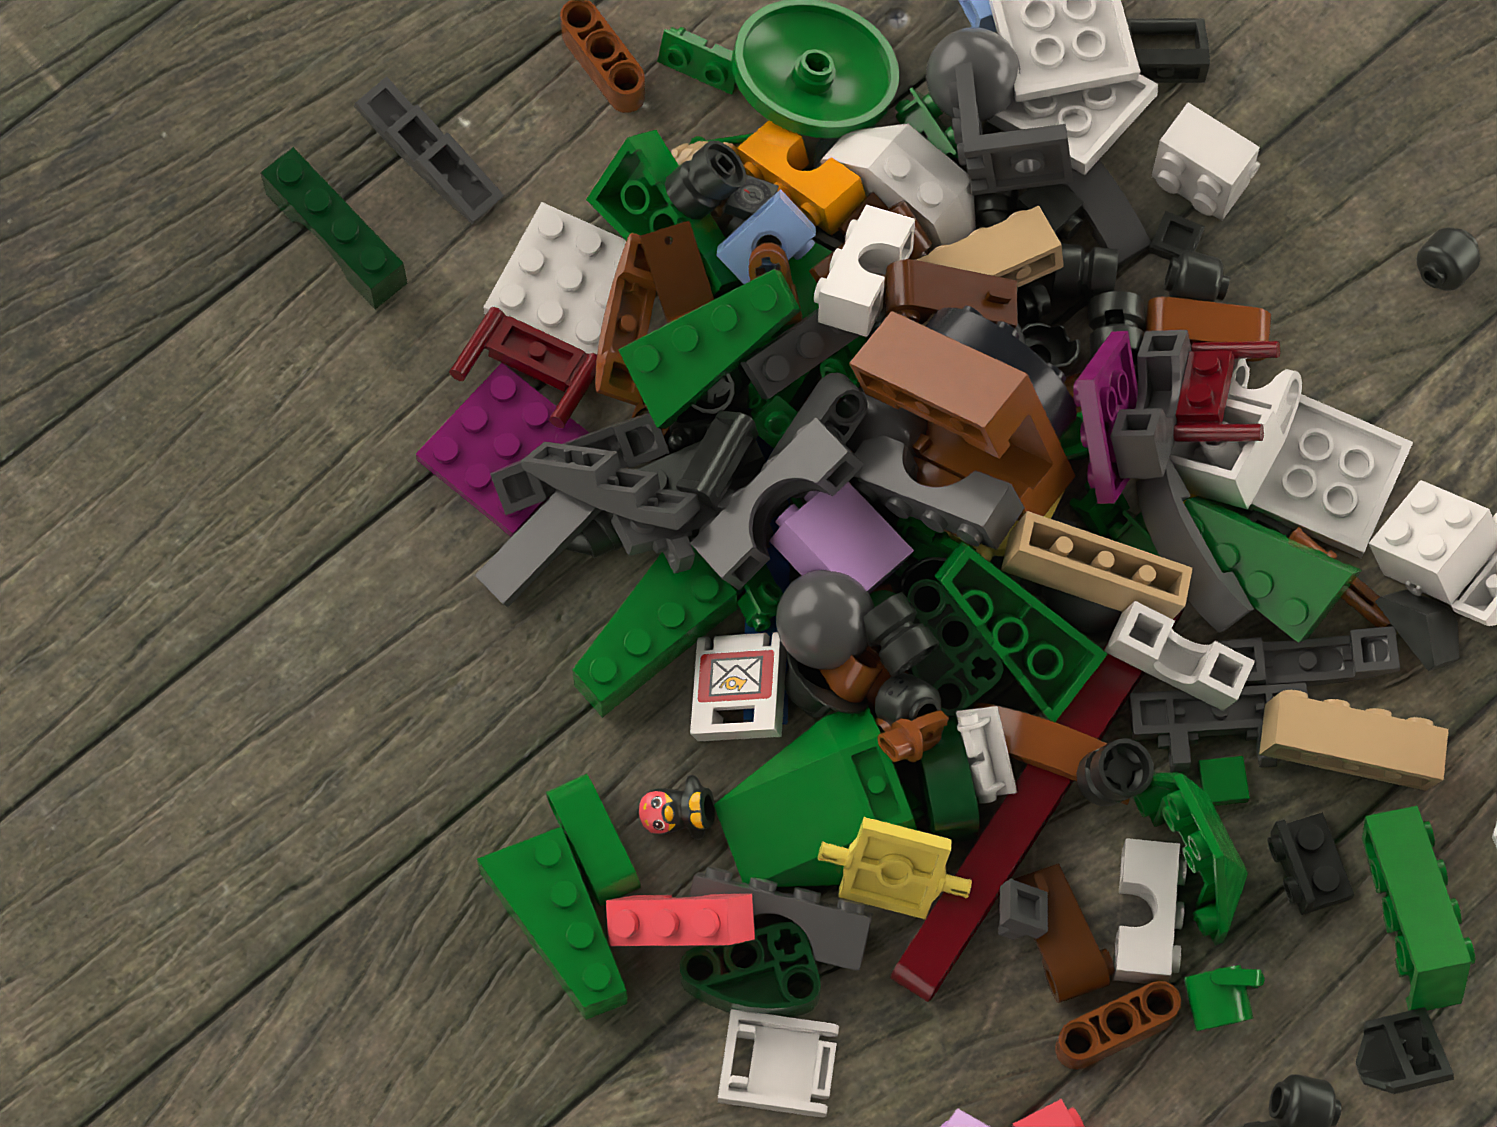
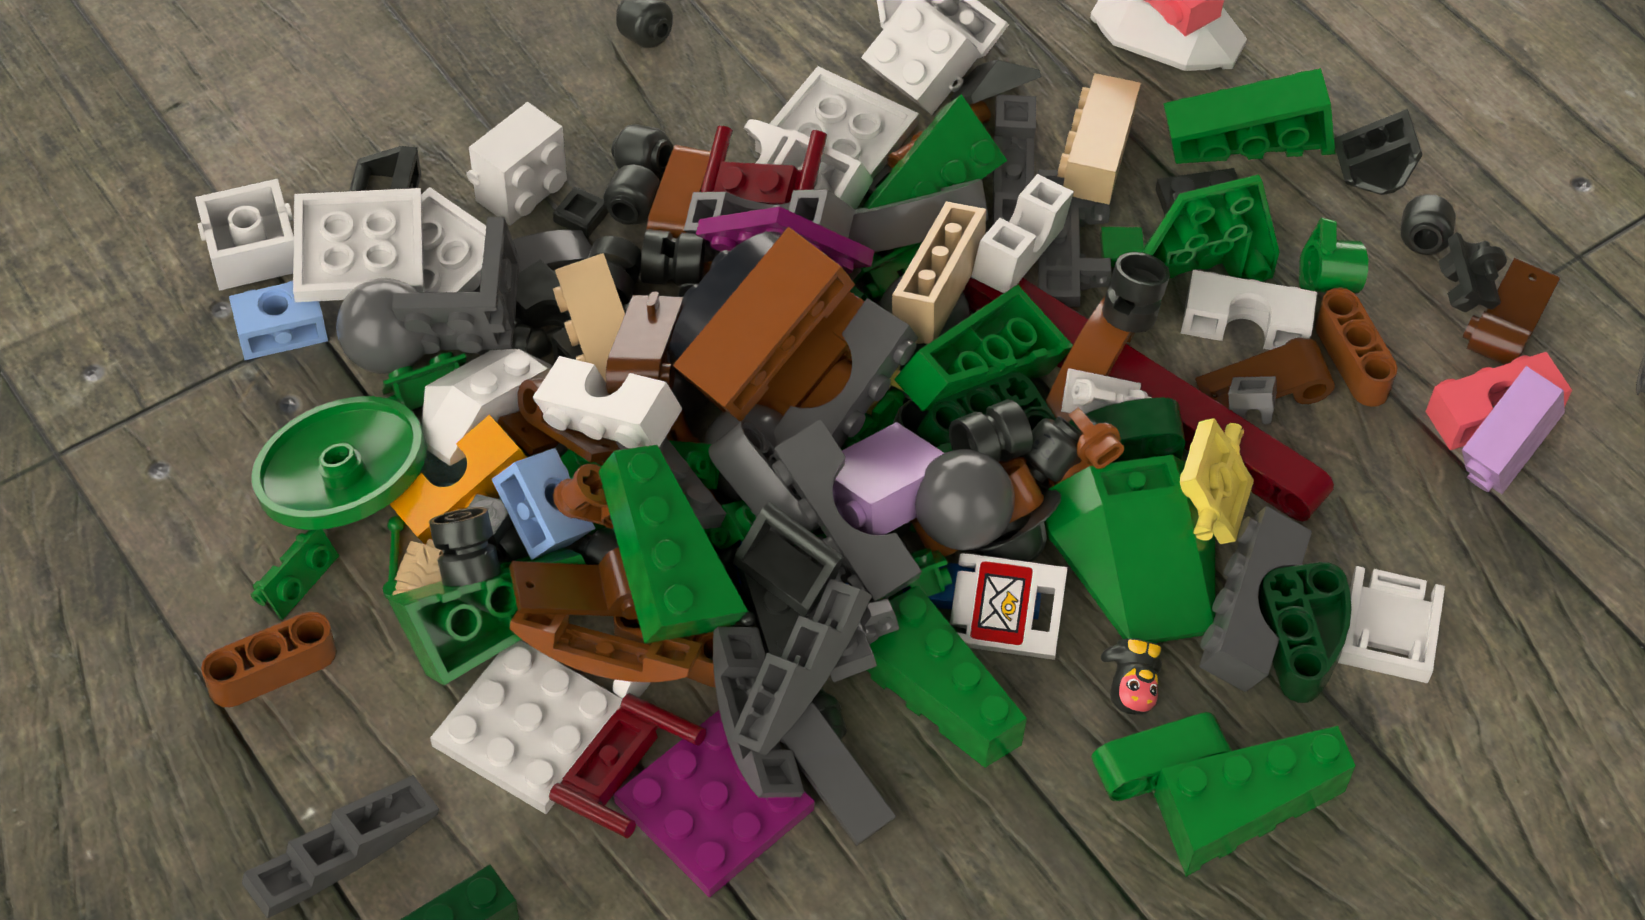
camera: 85 degrees left, 15 degrees down
coral arch [606,894,755,946] -> none
none -> pearl dark grey head [611,124,673,177]

